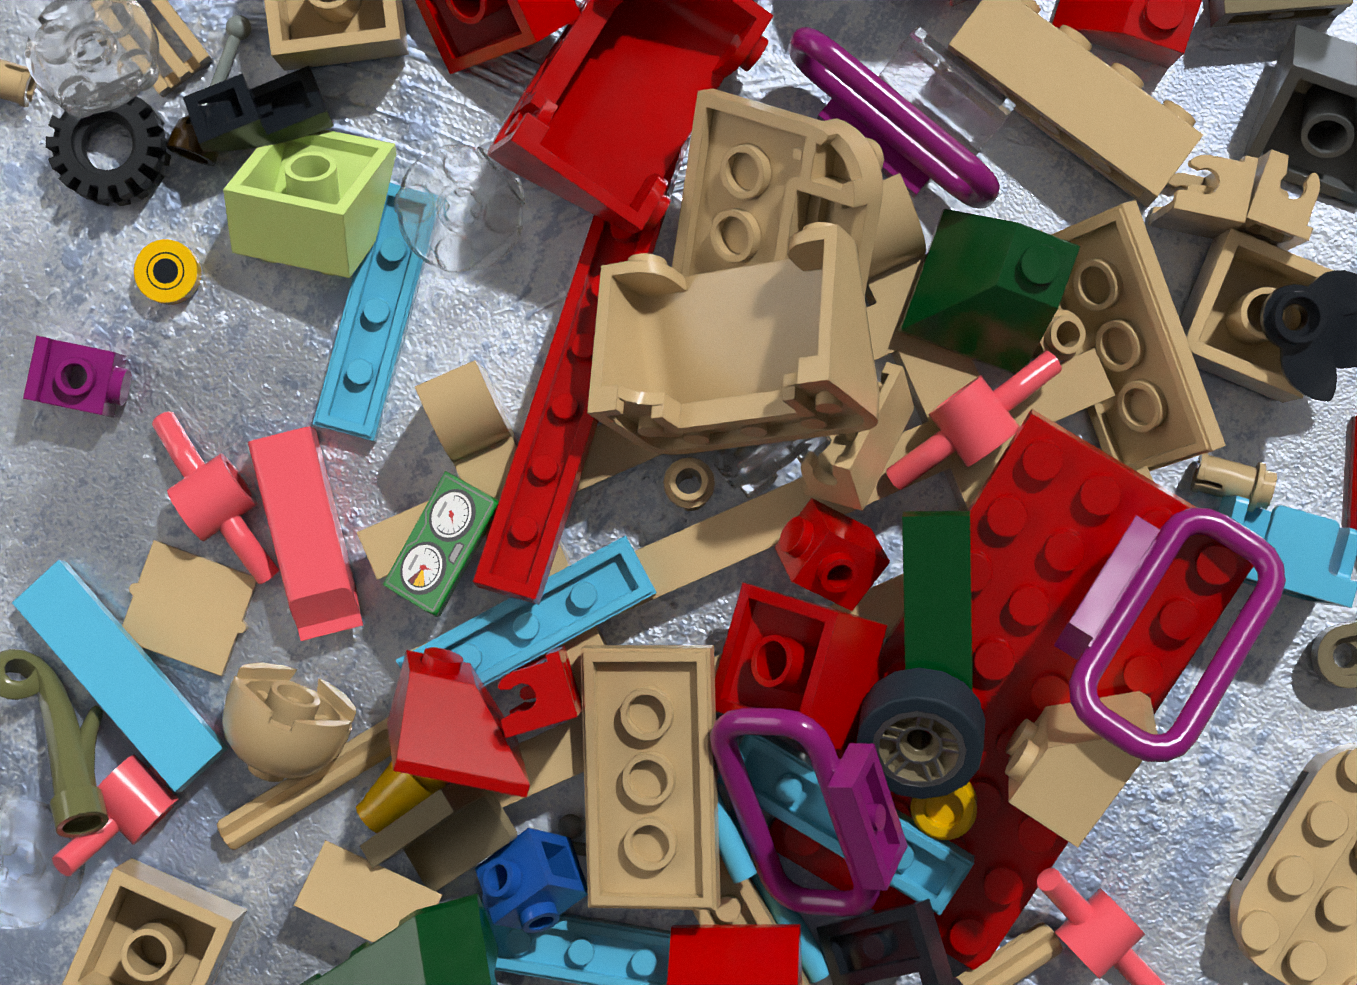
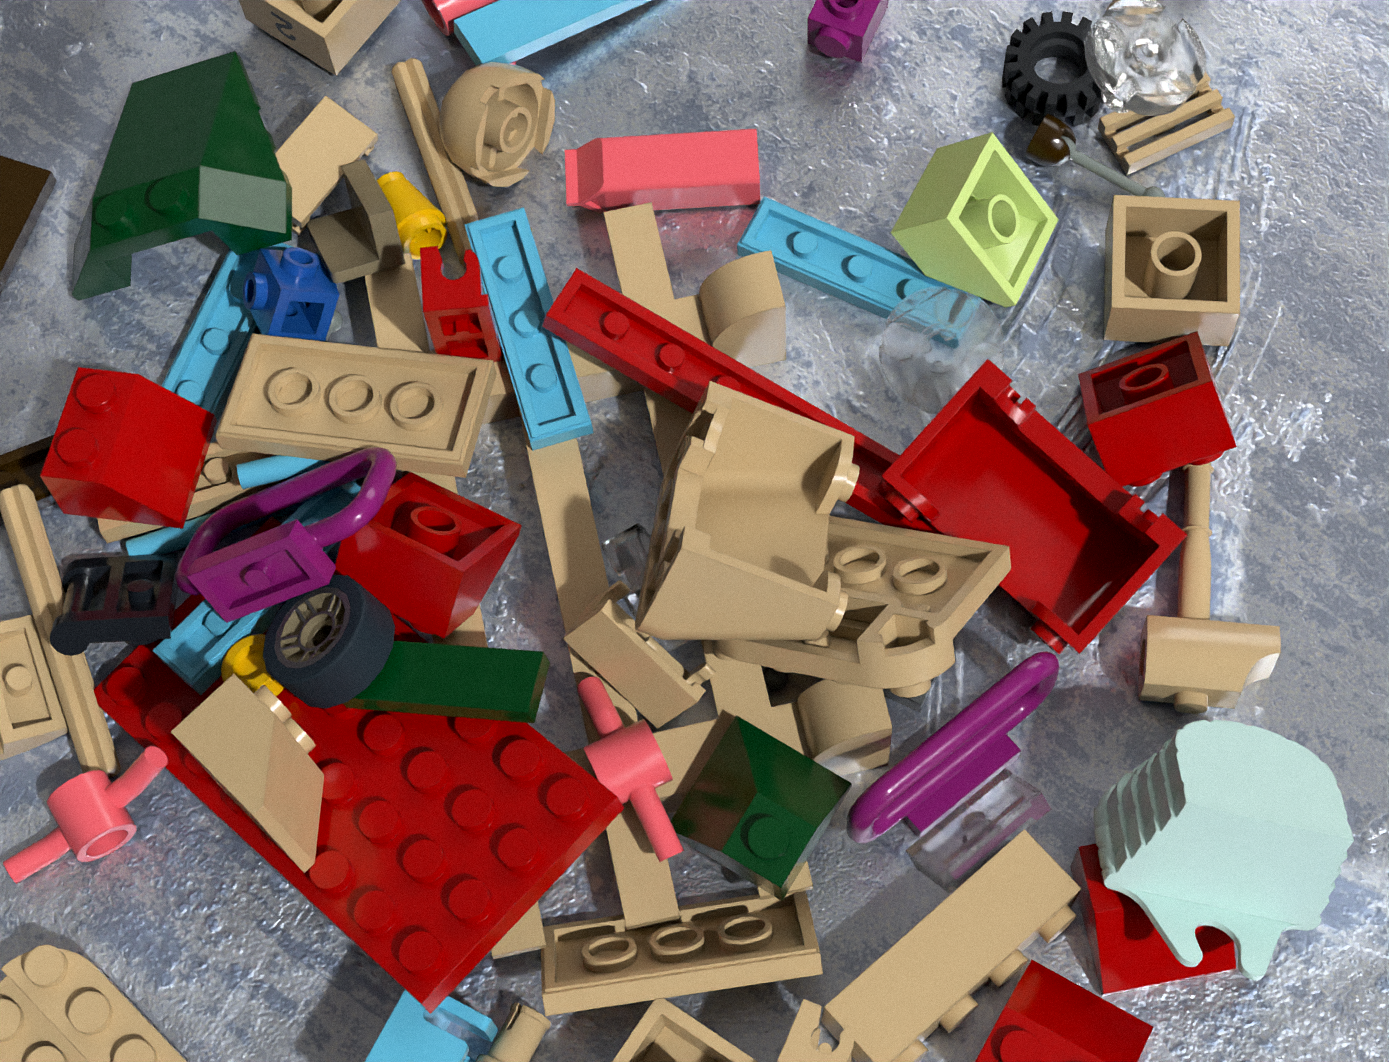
camera: 110 degrees right, 20 degrees down
tan piece [122,540,258,676] -> none
yellow tile [134,239,202,305] -> none
coral piece [152,412,279,584] -> none
black slope [183,66,334,151] -> none
slope [383,471,499,617] -> none
slope [387,647,530,798] -> none
tan pin [663,457,715,511] -> none
red brick [774,498,890,611] -> none
tan pin [1031,310,1086,361] -> none
magenta bar [1054,508,1286,762] -> none

